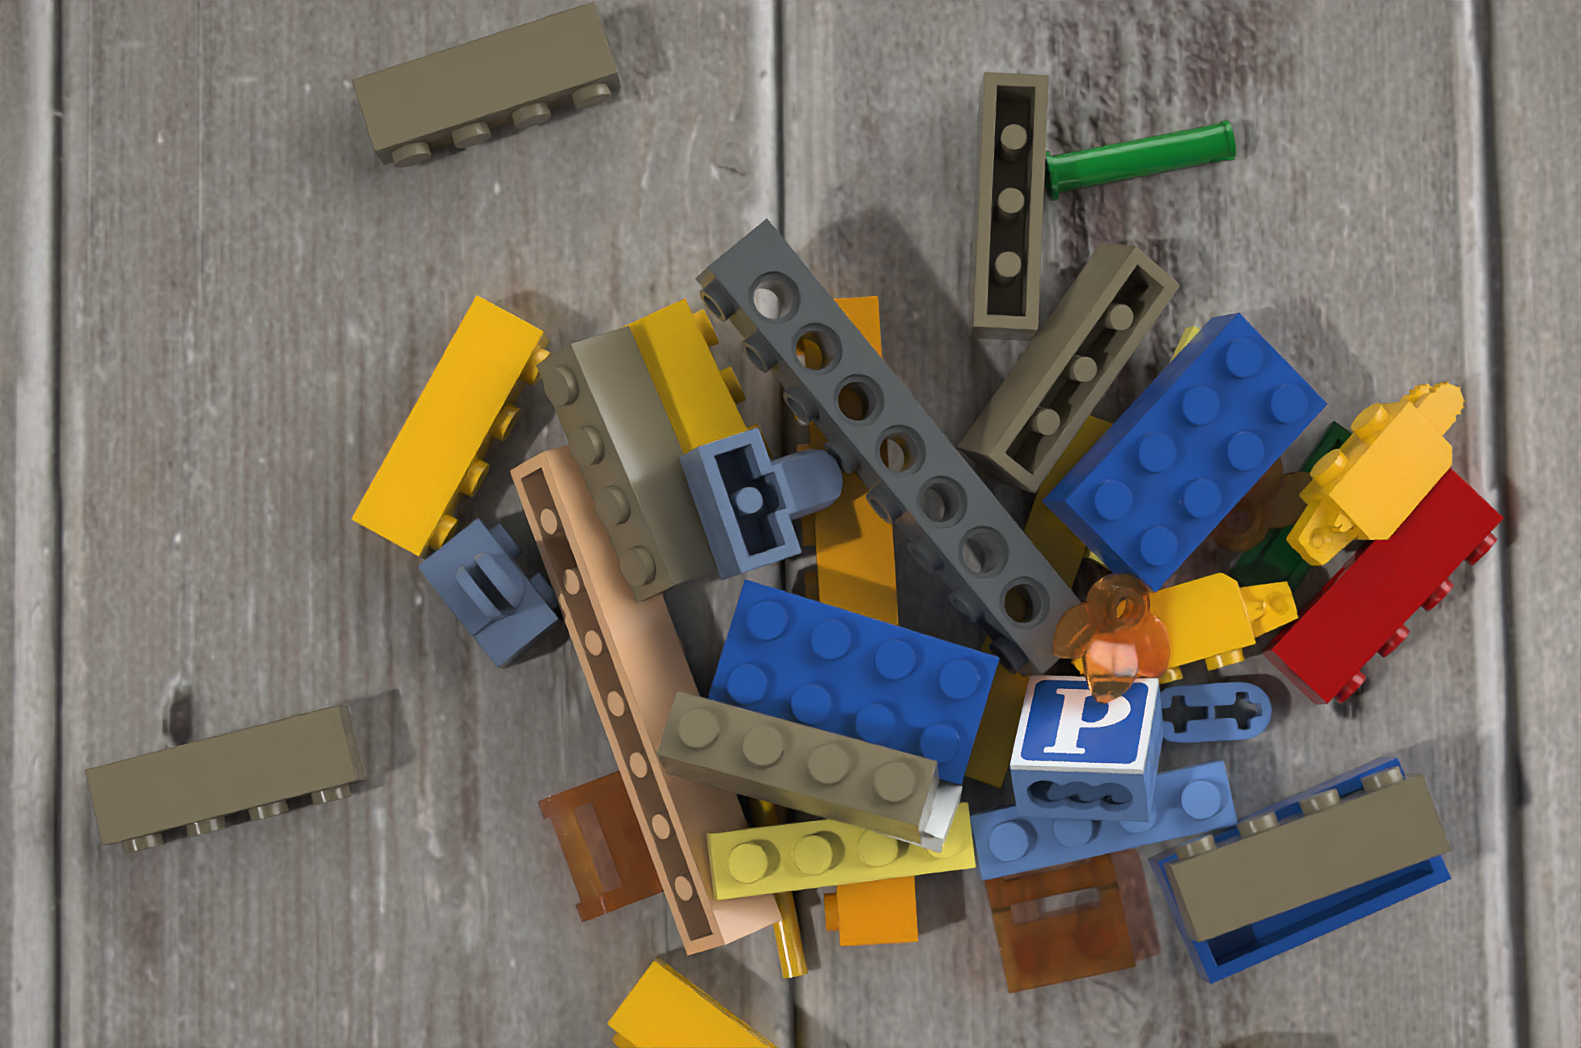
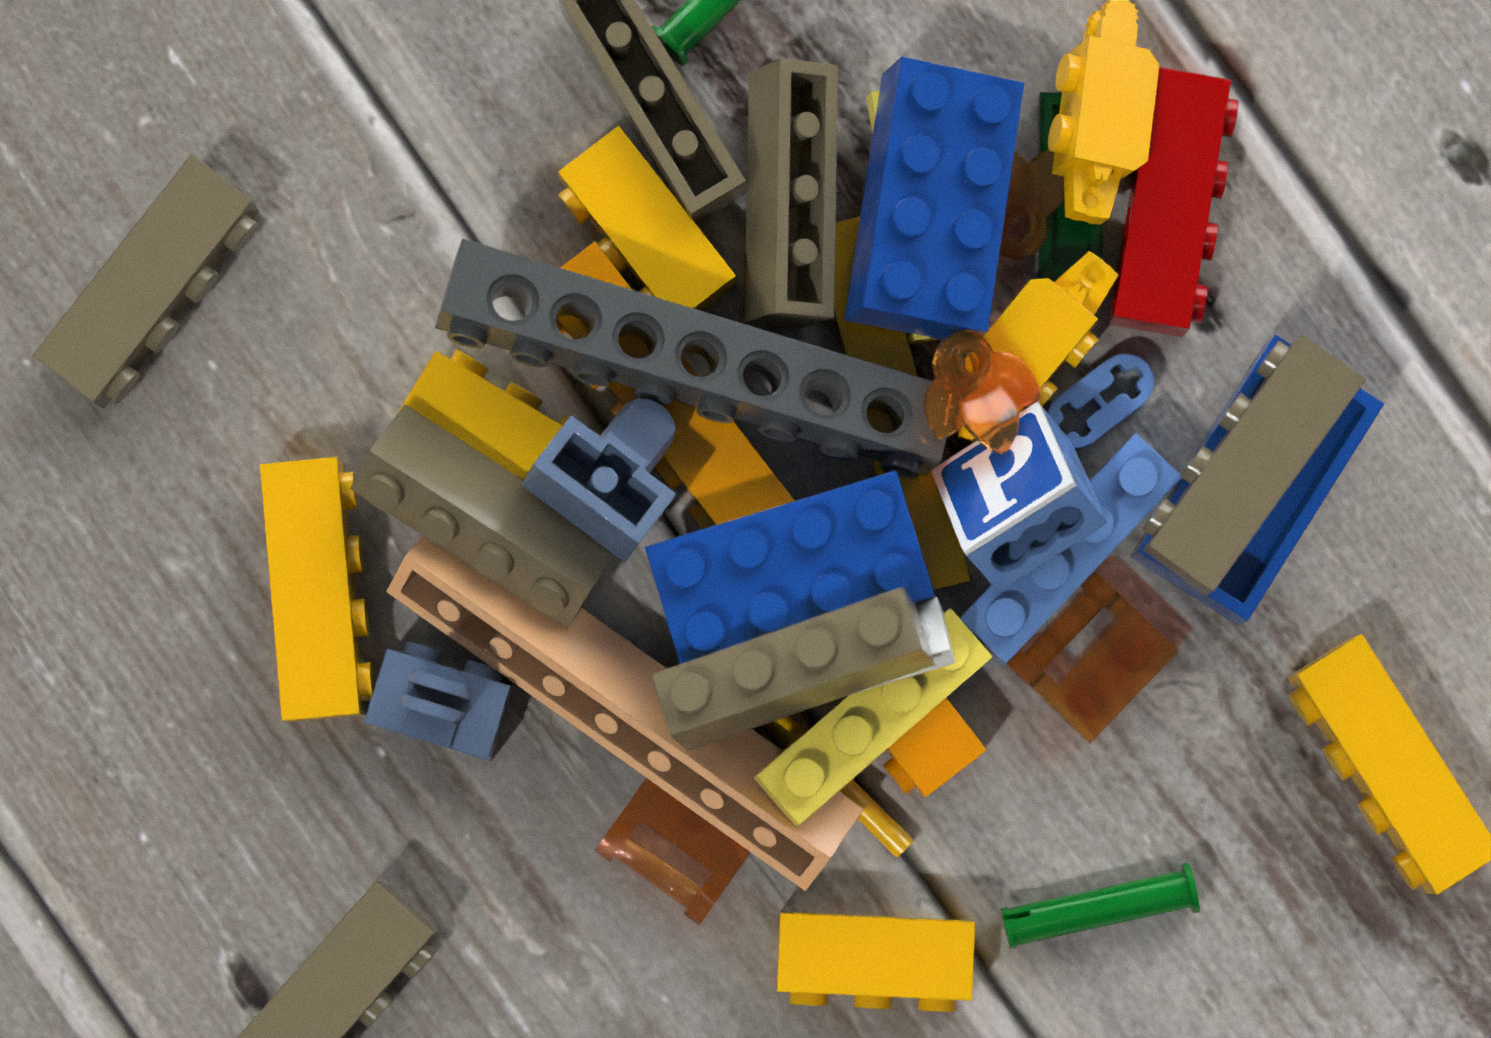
camera: 35 degrees left, 0 degrees up
none -> yellow brick [557,125,736,311]

